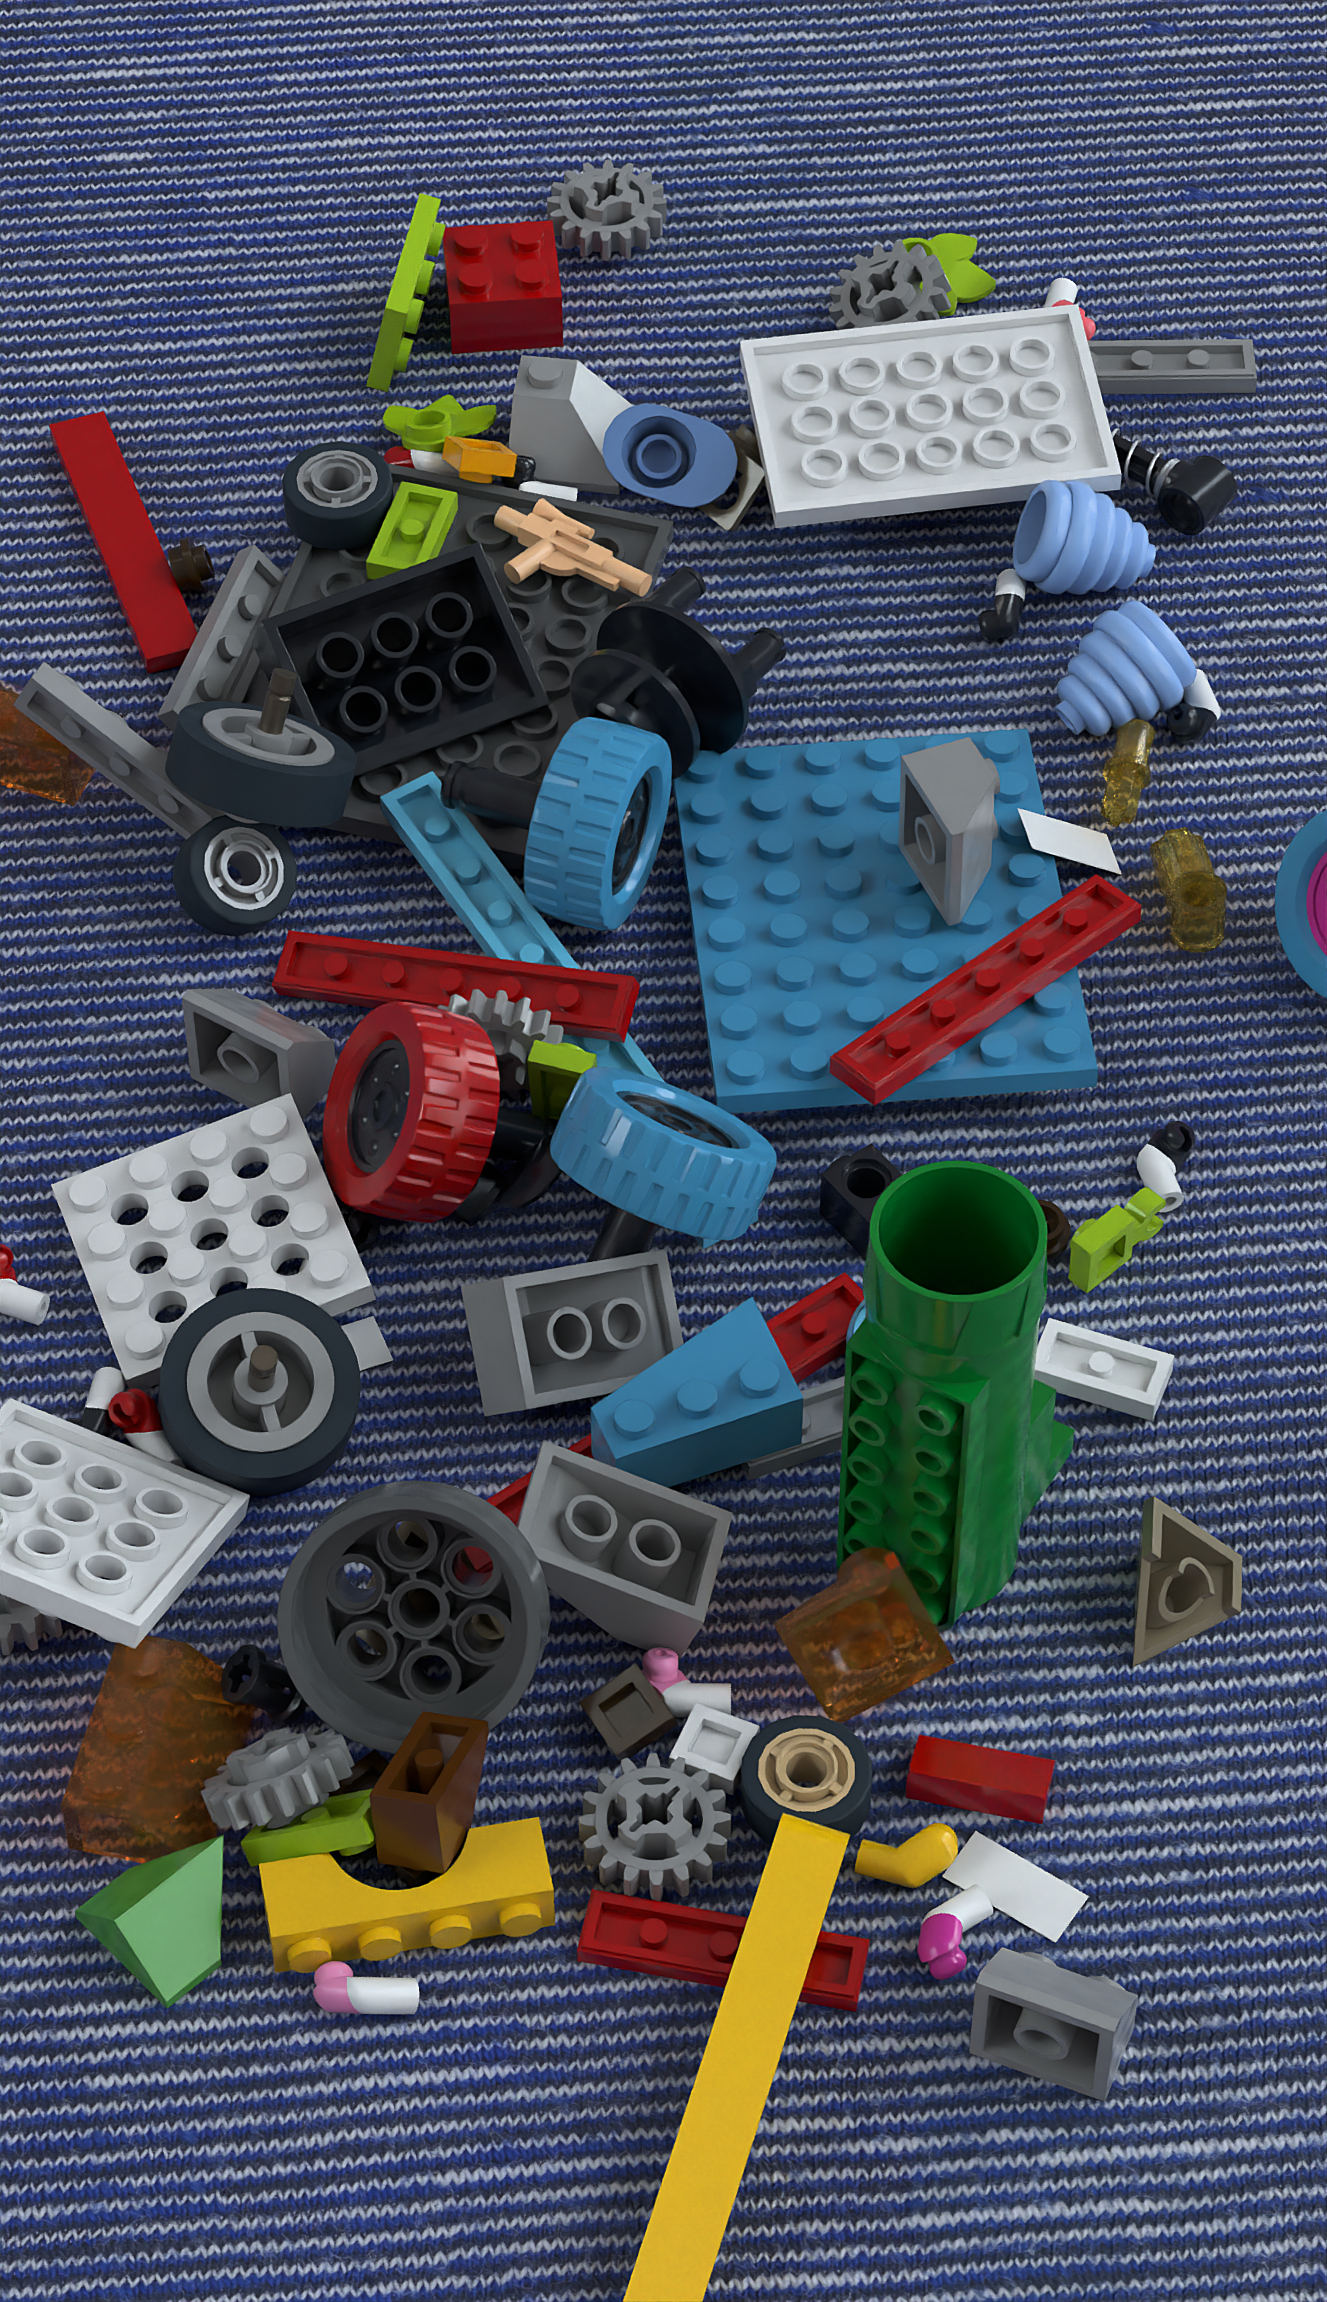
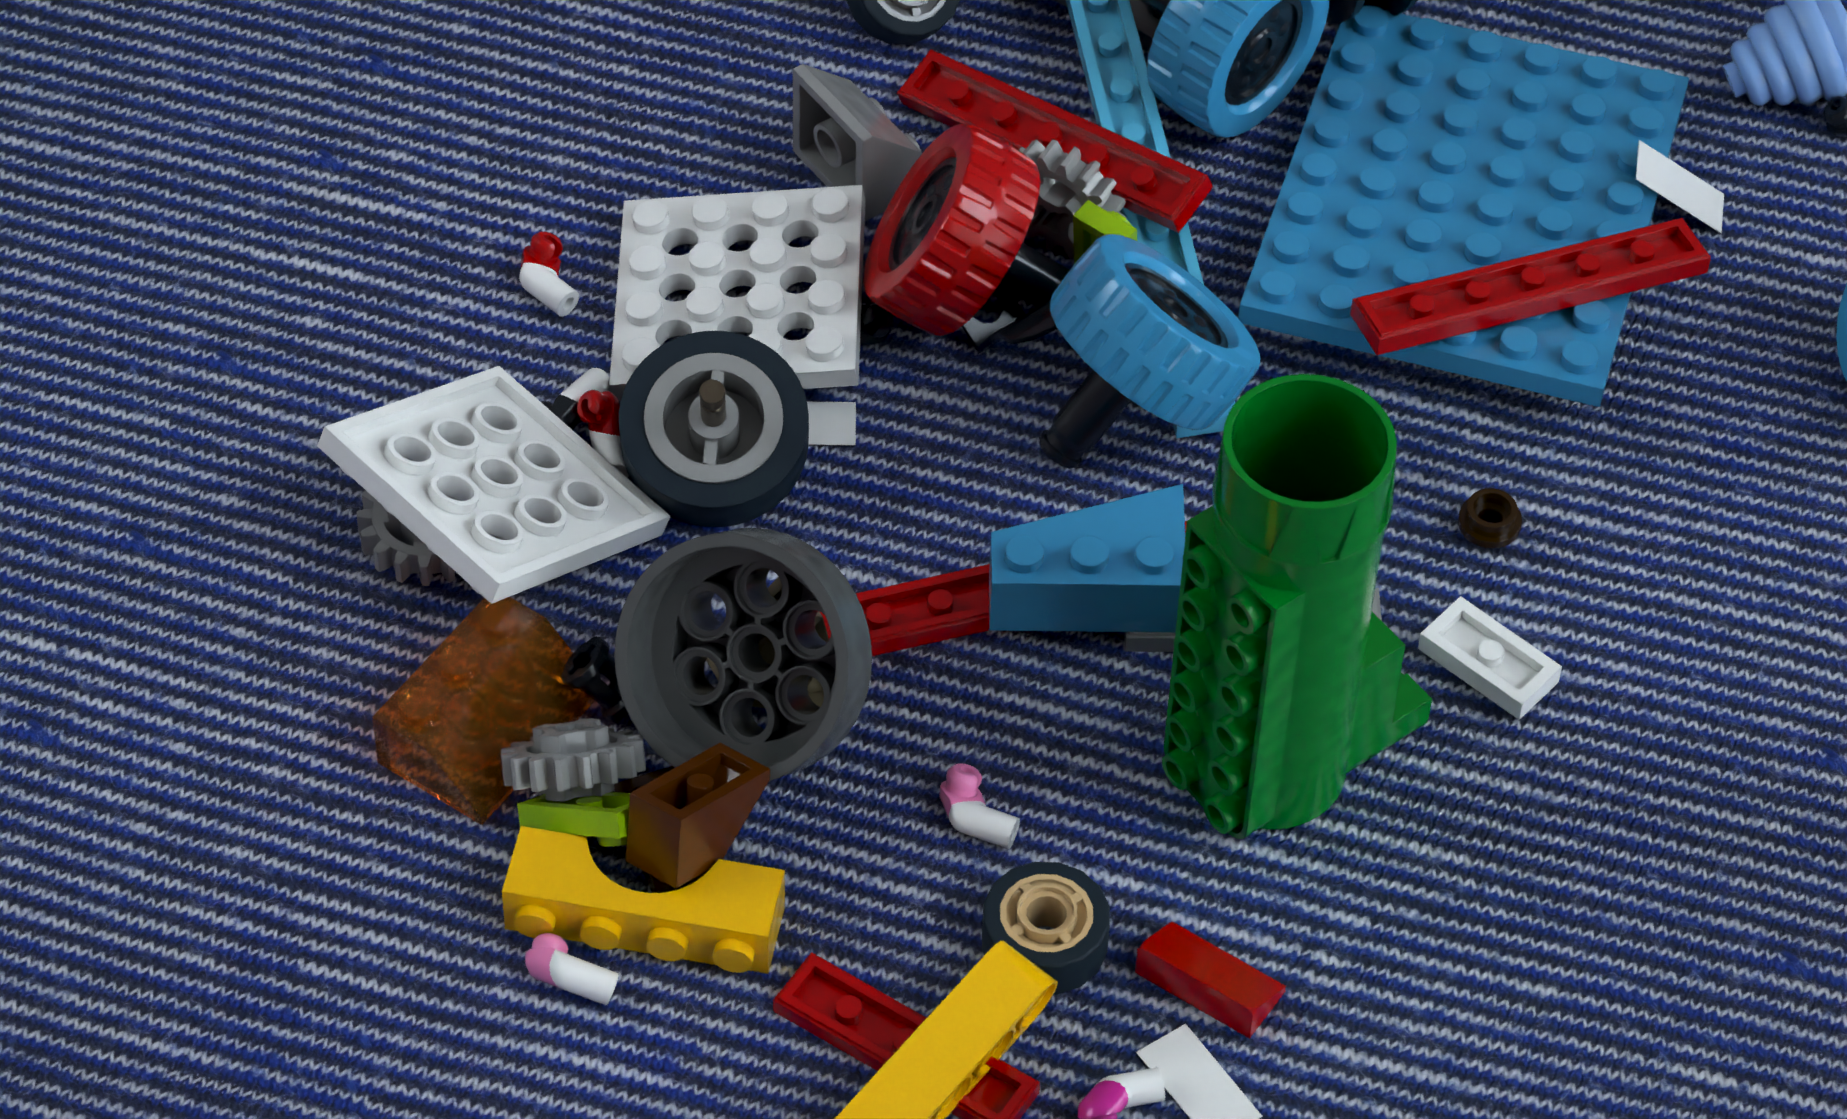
camera: 20 degrees right, 0 degrees up
bright green slope [75,1835,224,2009] -> none
light grey slope [461,1249,684,1416] -> none
light grey slope [516,1440,733,1662] -> none
light grey gear [578,1753,731,1901] -> none
dark brown plate [579,1663,678,1763] -> none
white plate [669,1703,760,1795] -> none
clear orange slope [774,1547,955,1723] -> none
yellow arm [854,1823,958,1888] -> none
light grey slope [898,737,1000,926] -> none
lime plate [1068,1187,1166,1293] -> none
clear yellow axle [1100,719,1155,827] -> none
dark tan slope [1133,1496,1242,1667] -> none
arm [1136,1121,1196,1212] -> none
clear yellow piece [1150,827,1227,952] -> none

